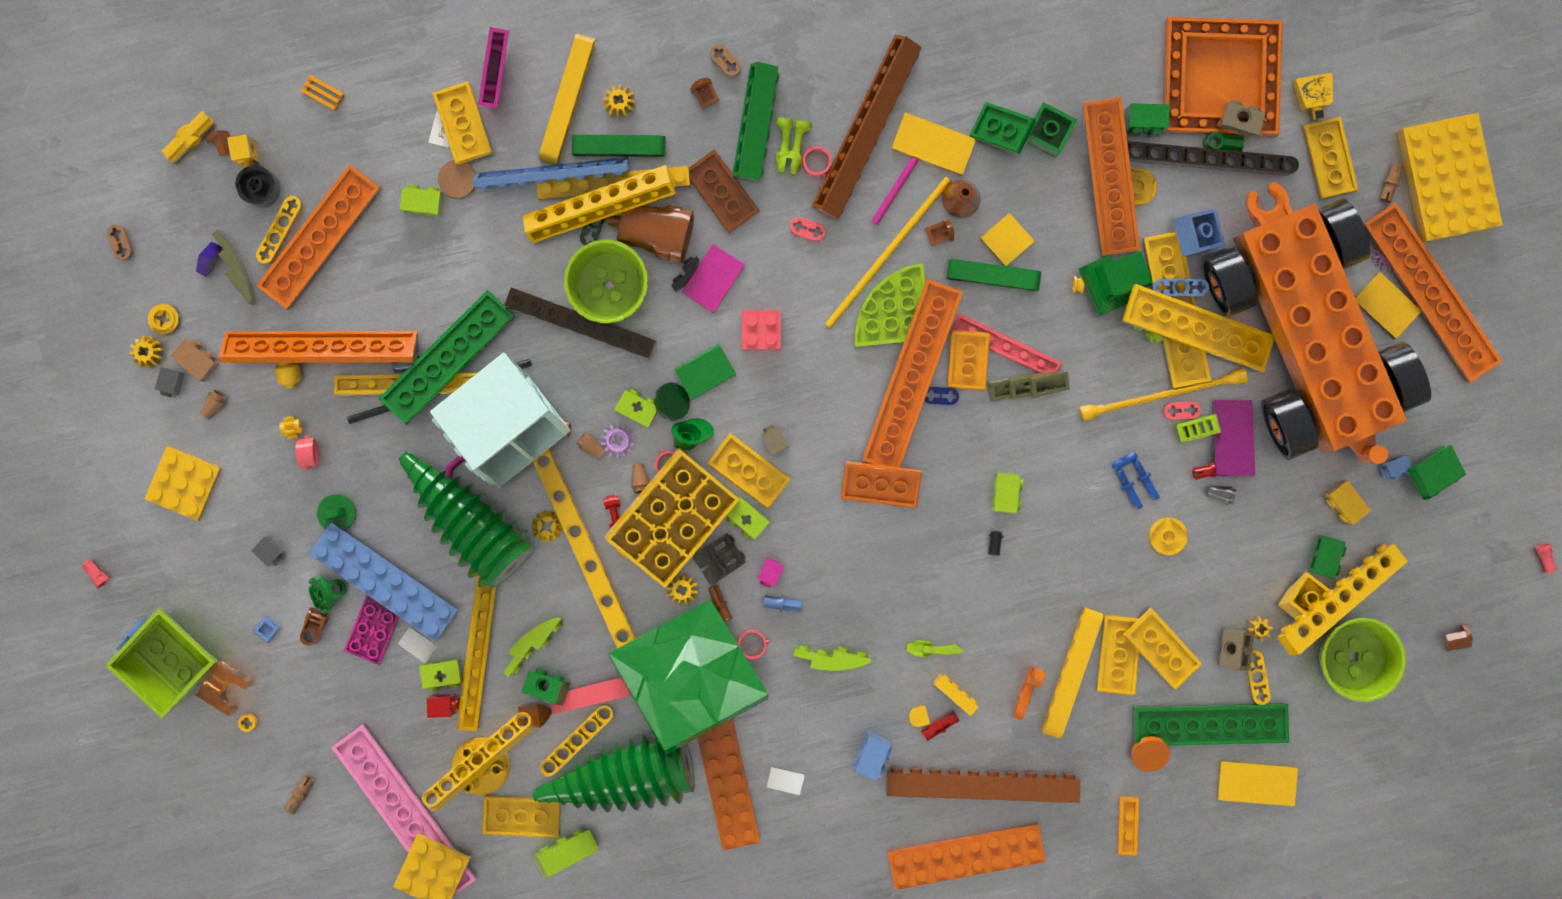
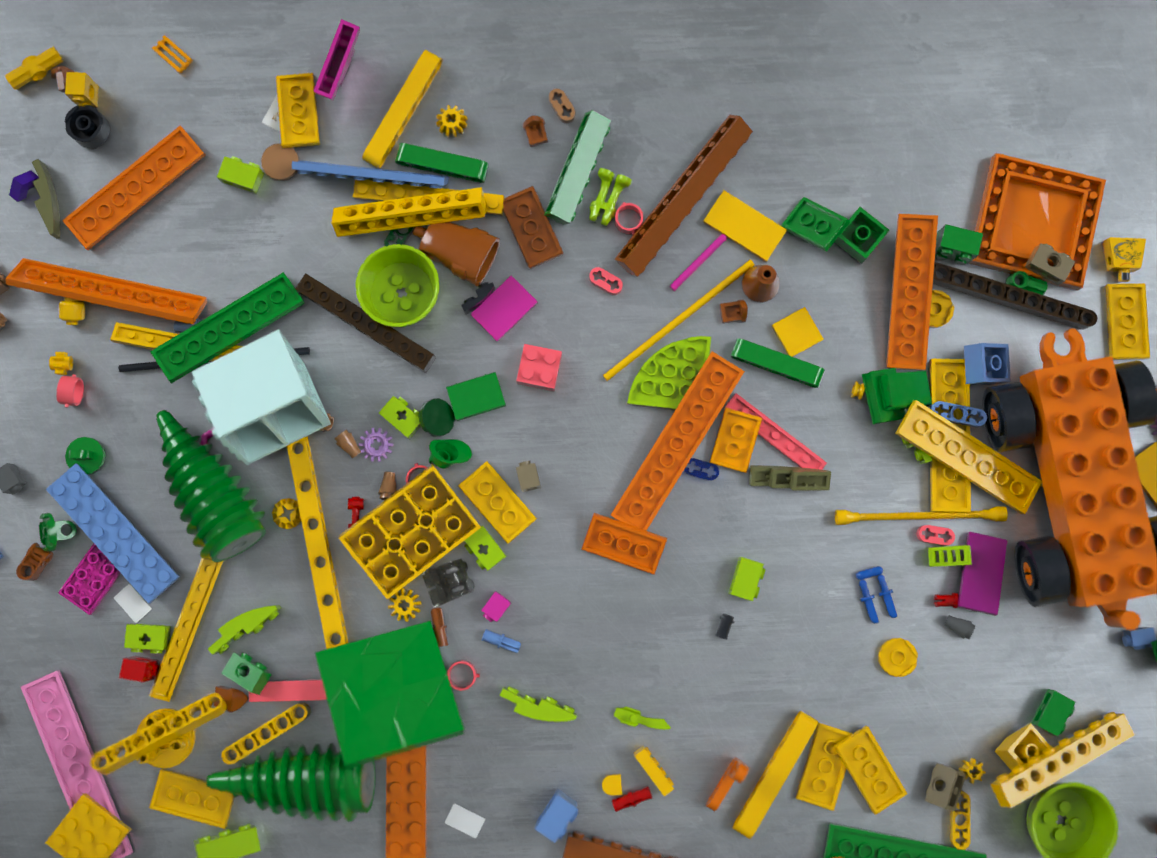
camera: 20 degrees right, 5 degrees down
yellow beam [256,196,303,264] -> none
yellow brick [1325,480,1371,525] -> none

